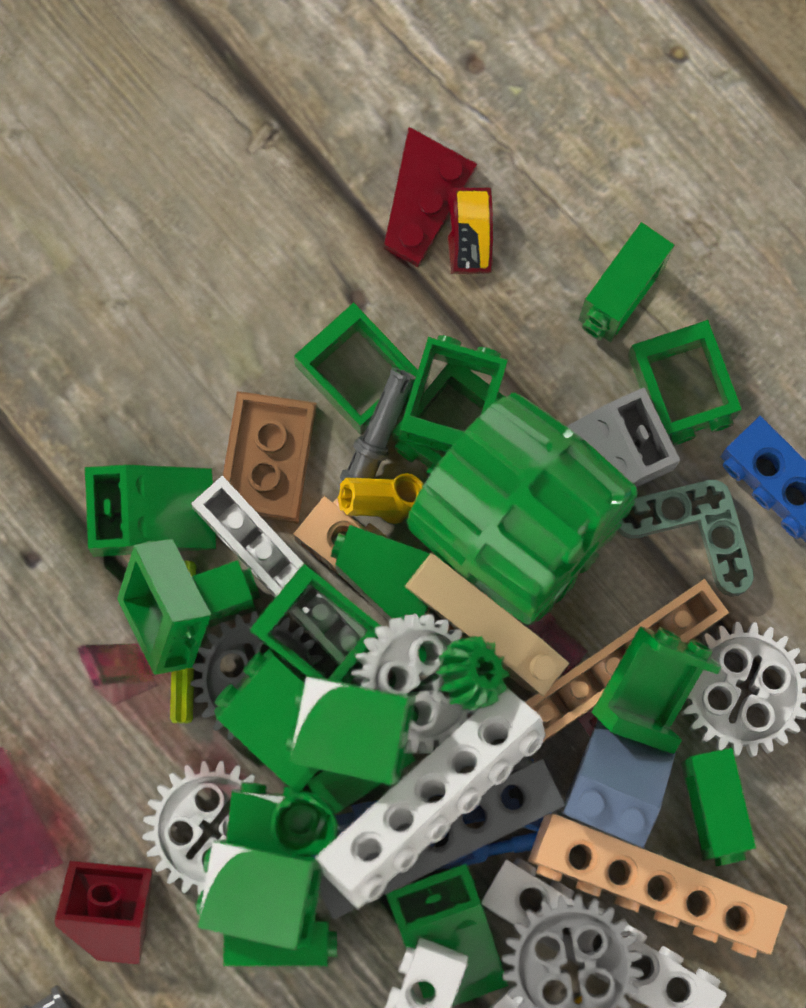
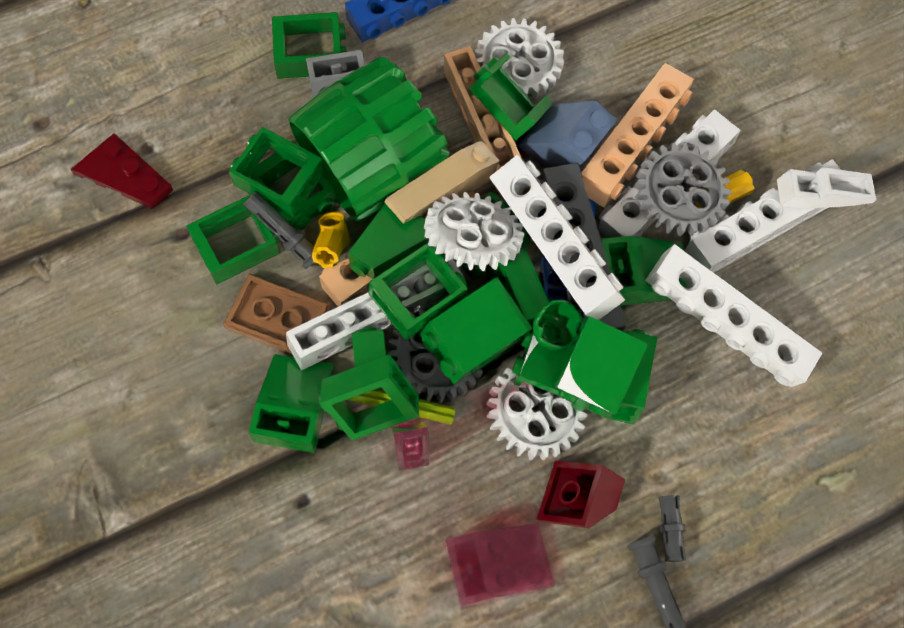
camera: 75 degrees left, 10 degrees down
green panel [287,675,416,785] -> none
green gear [435,636,510,711] -> none
slope [448,187,493,274] -> none
green window [578,222,675,343] -> none
sand green beam [618,480,754,597] -> none
green window [680,747,756,867] -> none

